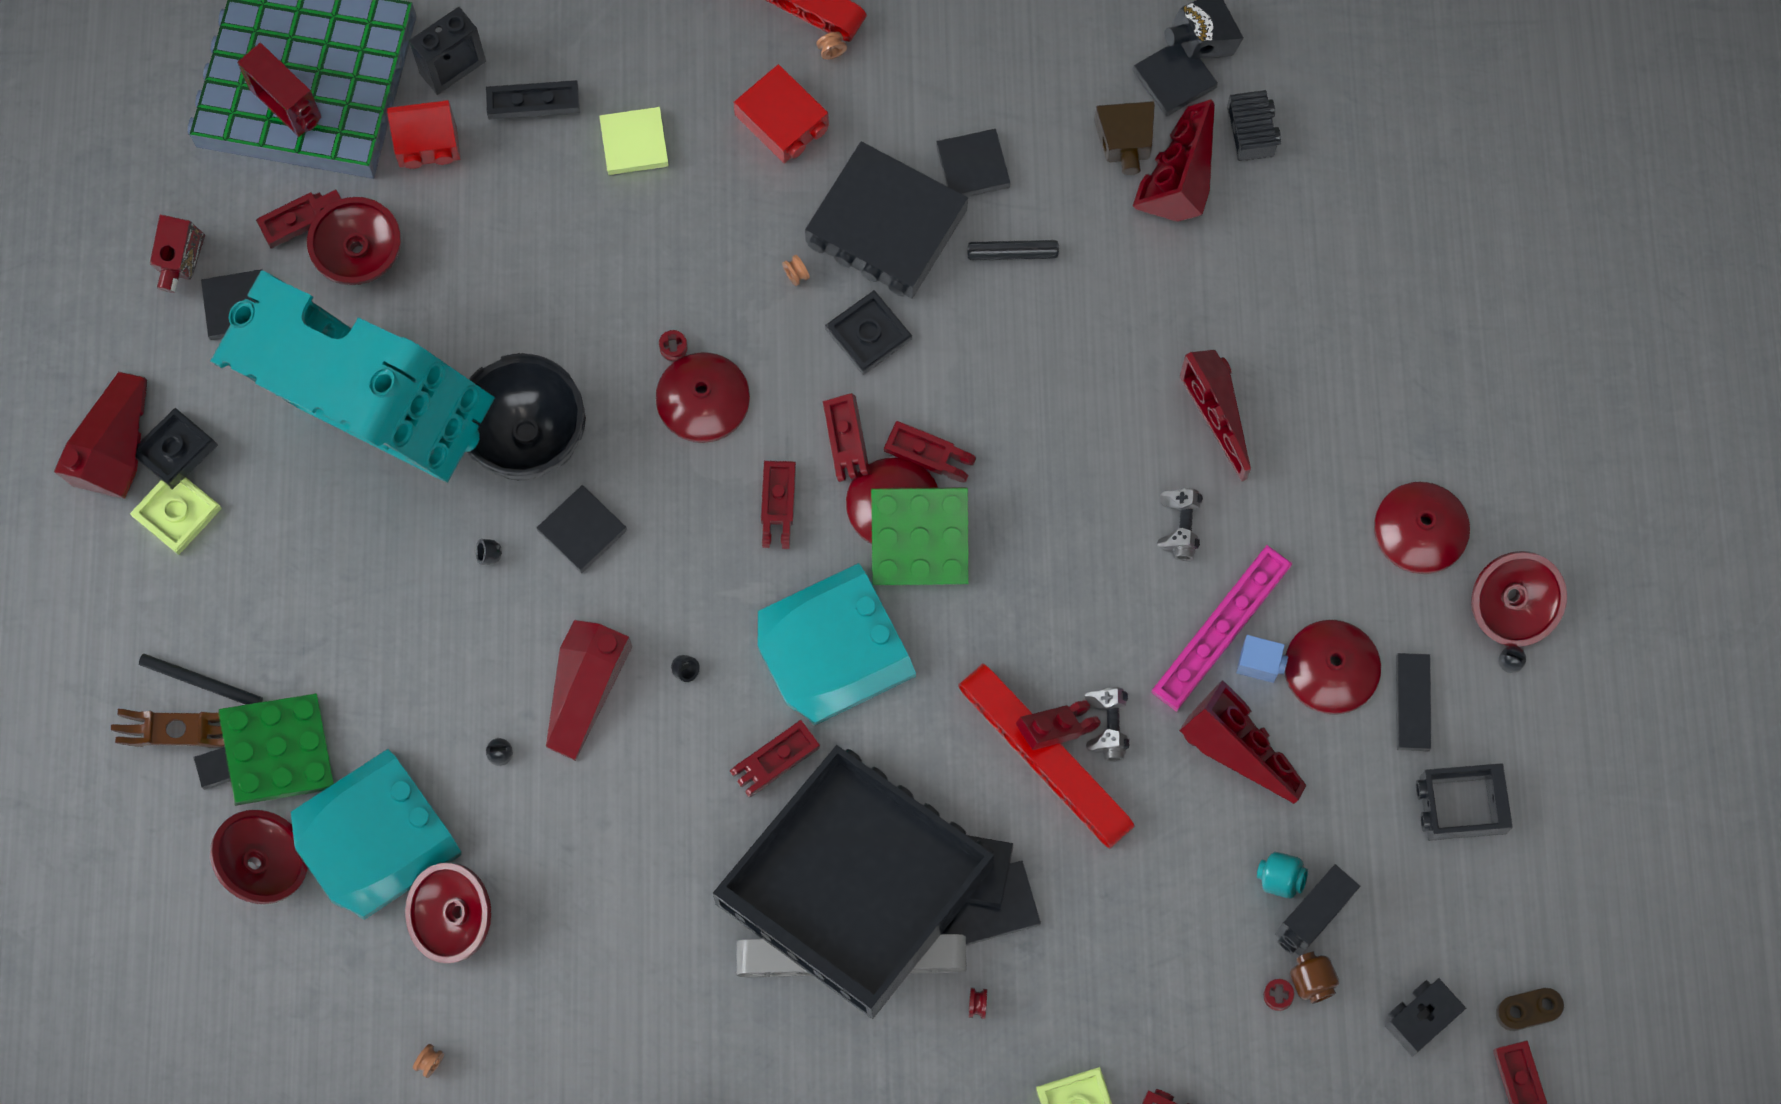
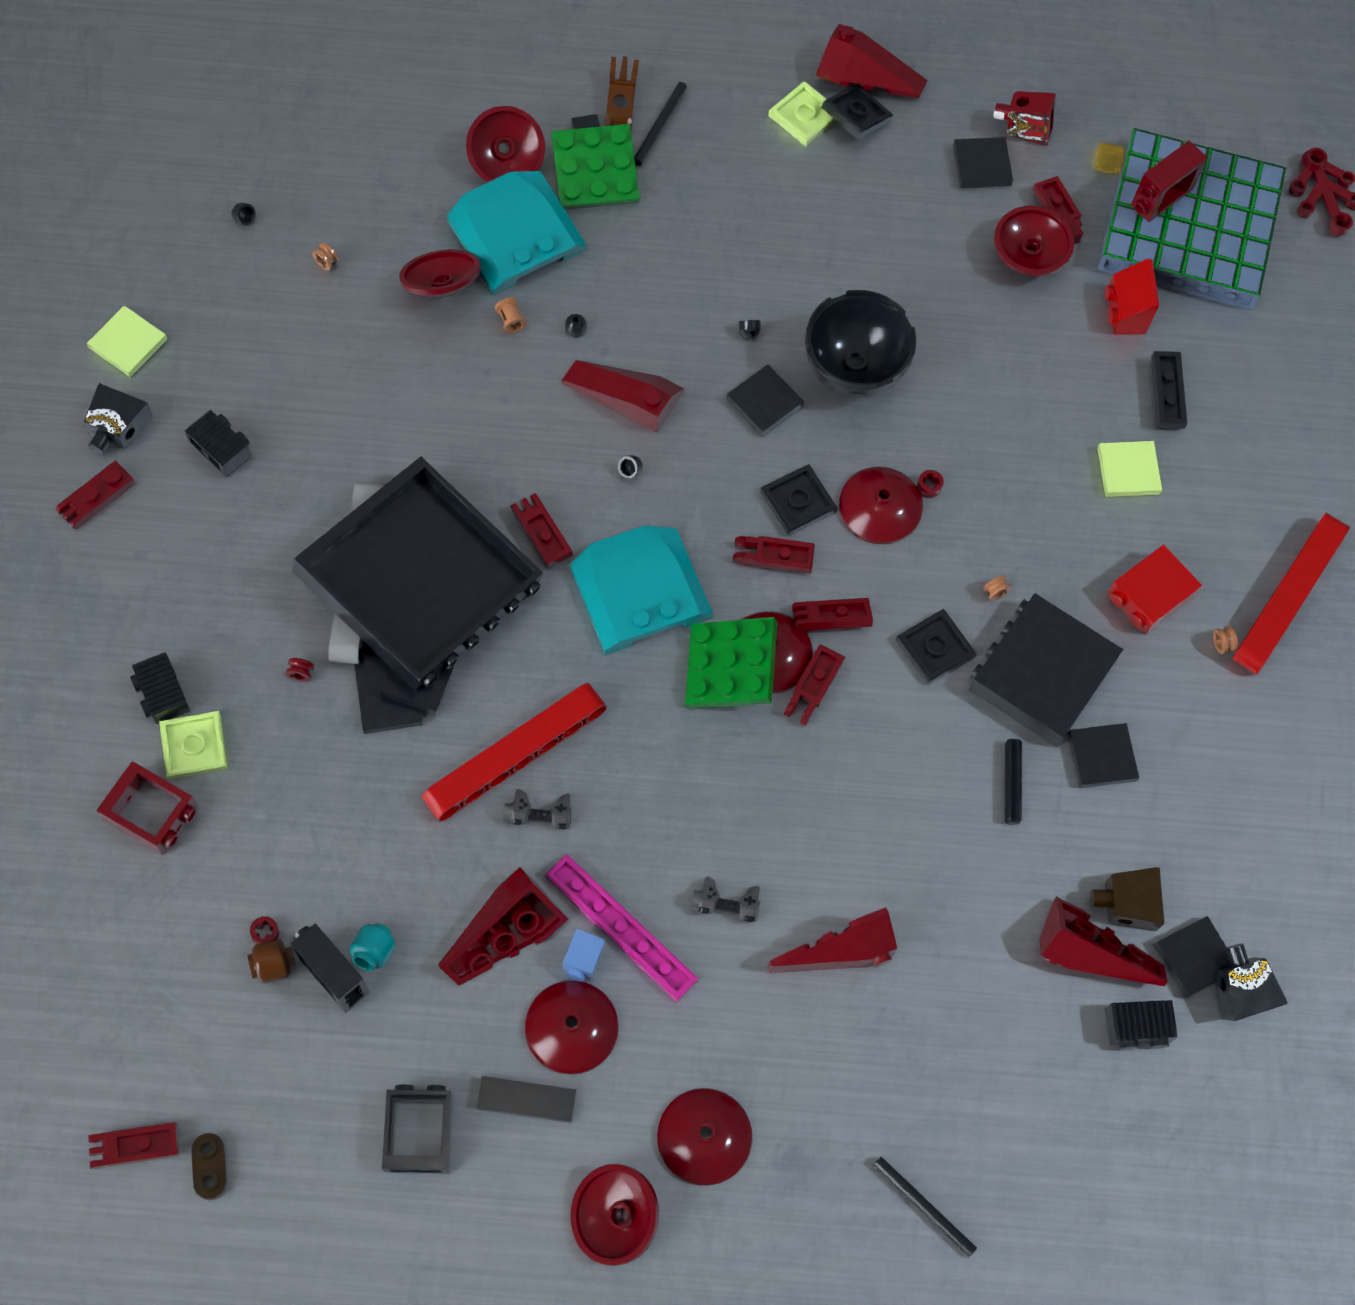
camera: 90 degrees right, 5 degrees down
teal piece [210,270,495,483] -> none
black window [409,7,486,95] -> none
dark red hinge [1015,700,1101,750] -> none
black brick [1385,978,1467,1057] -> none
black hinge [1499,646,1526,673] -> none
none -> nougat bush [495,297,527,334]
none -> black tile [760,464,838,536]
none -> black bar [873,1156,977,1257]
none -> clear yellow tile [1094,142,1125,174]

